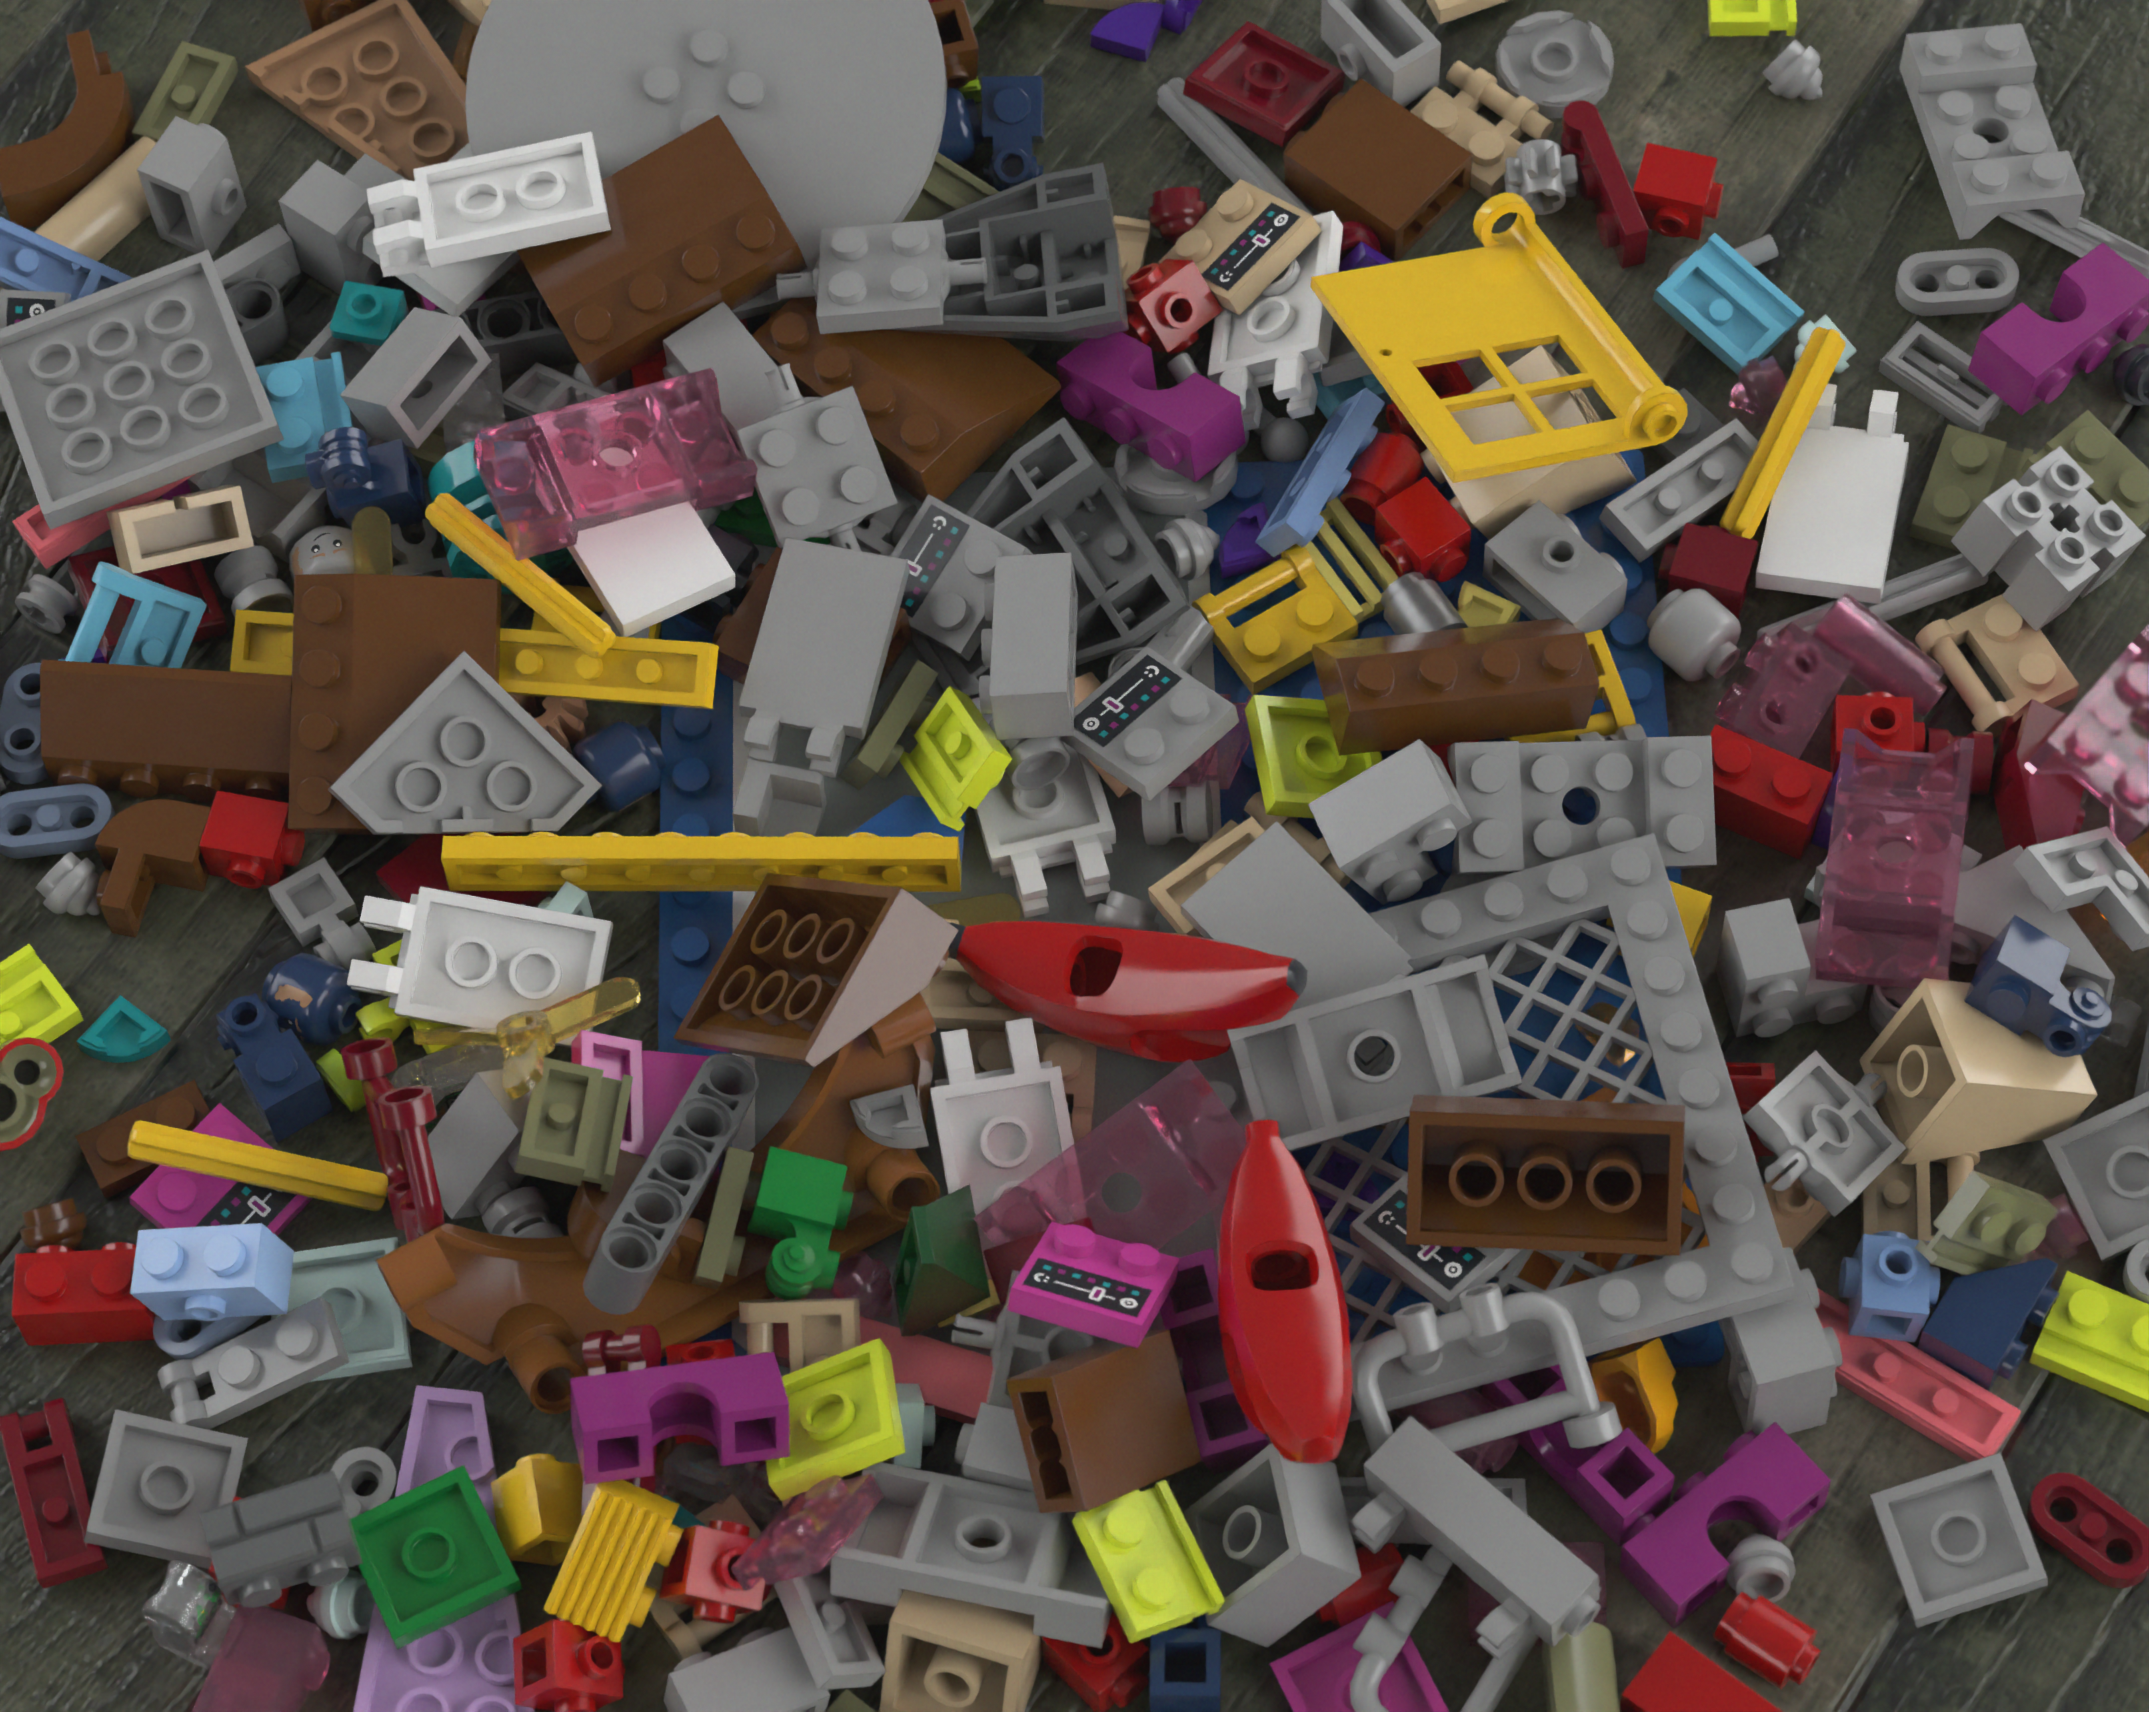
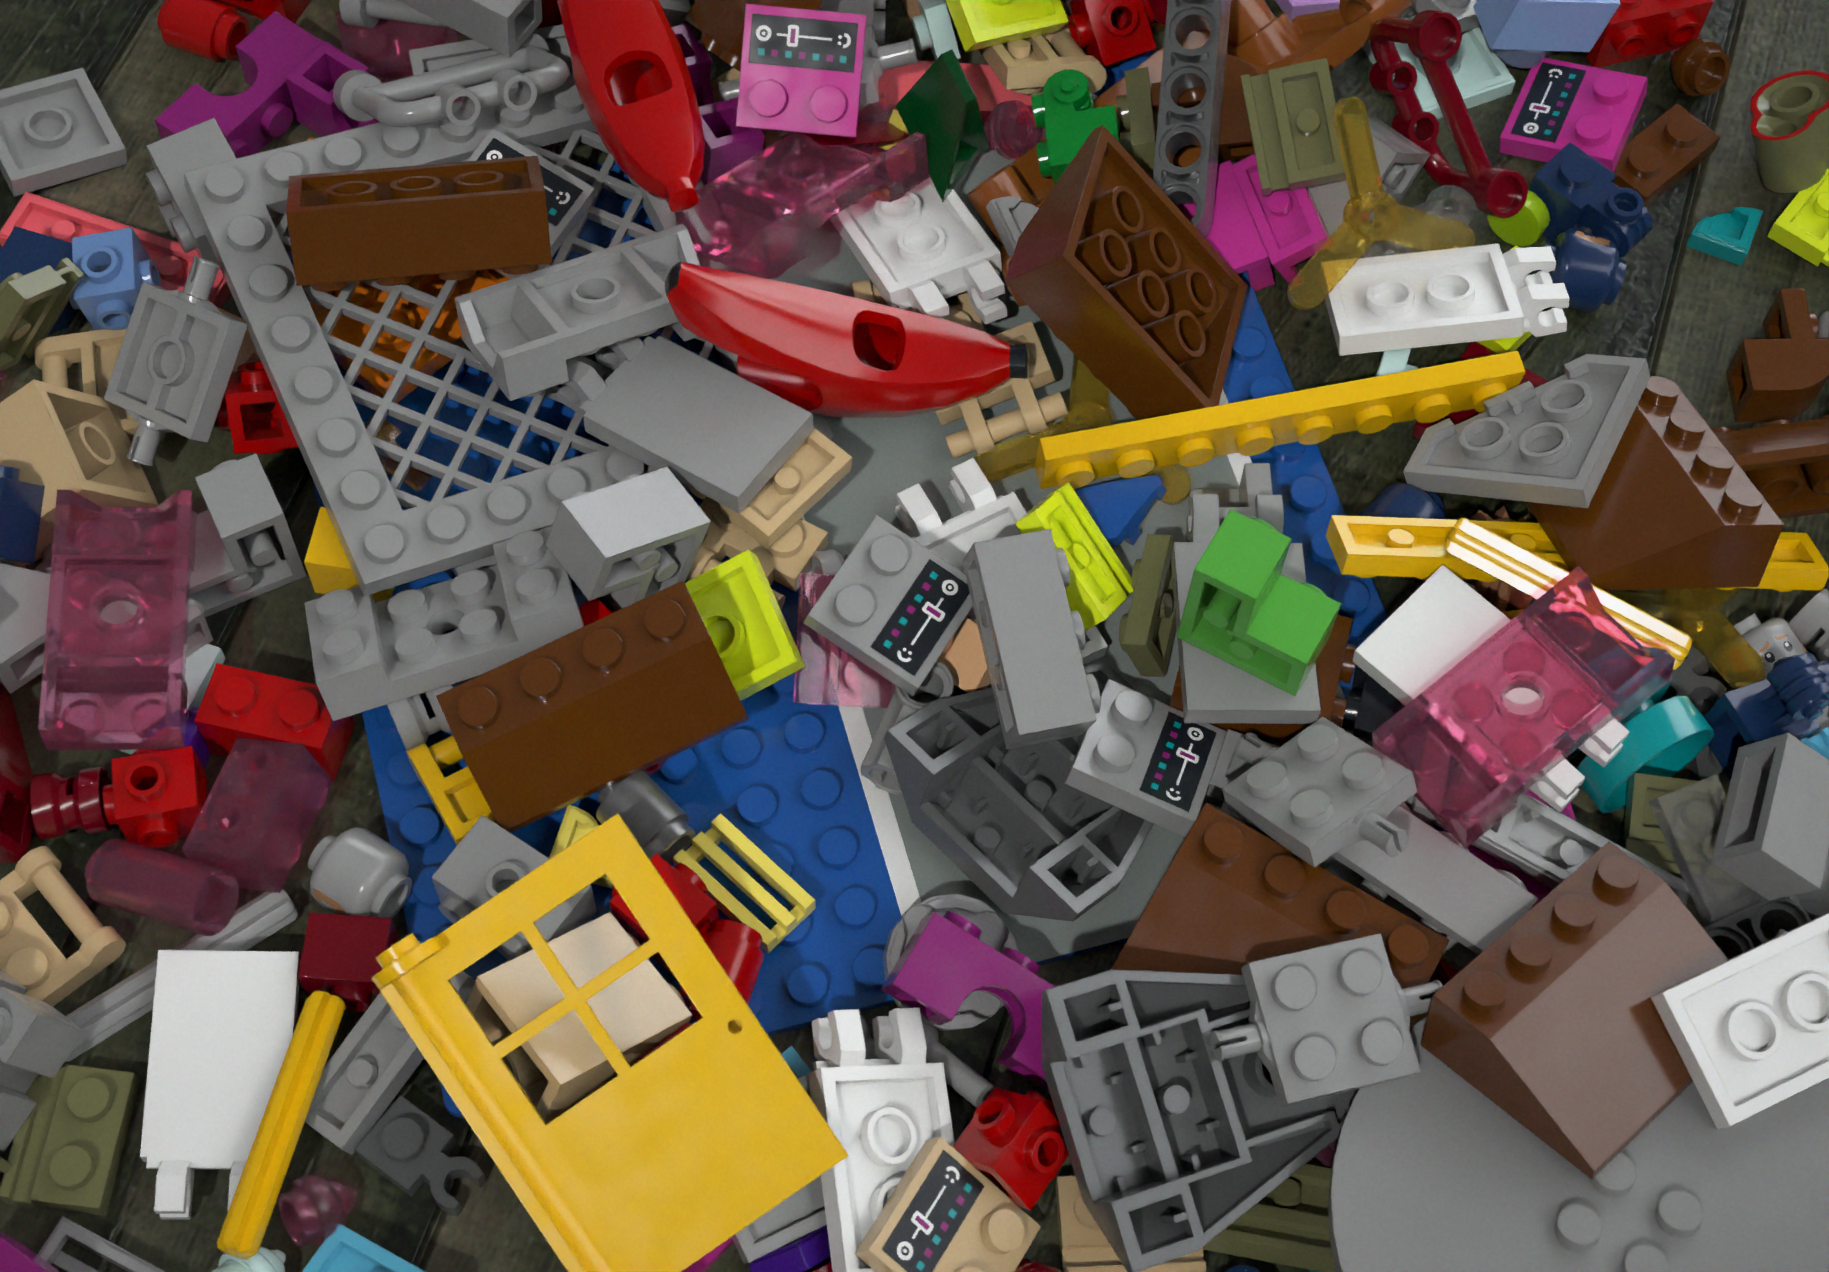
camera: 160 degrees right, 0 degrees up
yellow axle [127,1120,388,1211] -> none
red brick [199,791,305,889] -> none
light grey plate [268,857,377,970] -> none
light grey plate [1095,890,1160,932] -> none
light grey plate [1154,518,1220,581] -> none
yellow plate [1191,544,1358,695] -> none
dark purple tile [1219,502,1281,579] -> none
medium blue plate [1255,387,1385,557] -> none
light grey plate [1727,1533,1795,1603] -> none
none -> bright green brick [1177,509,1341,697]

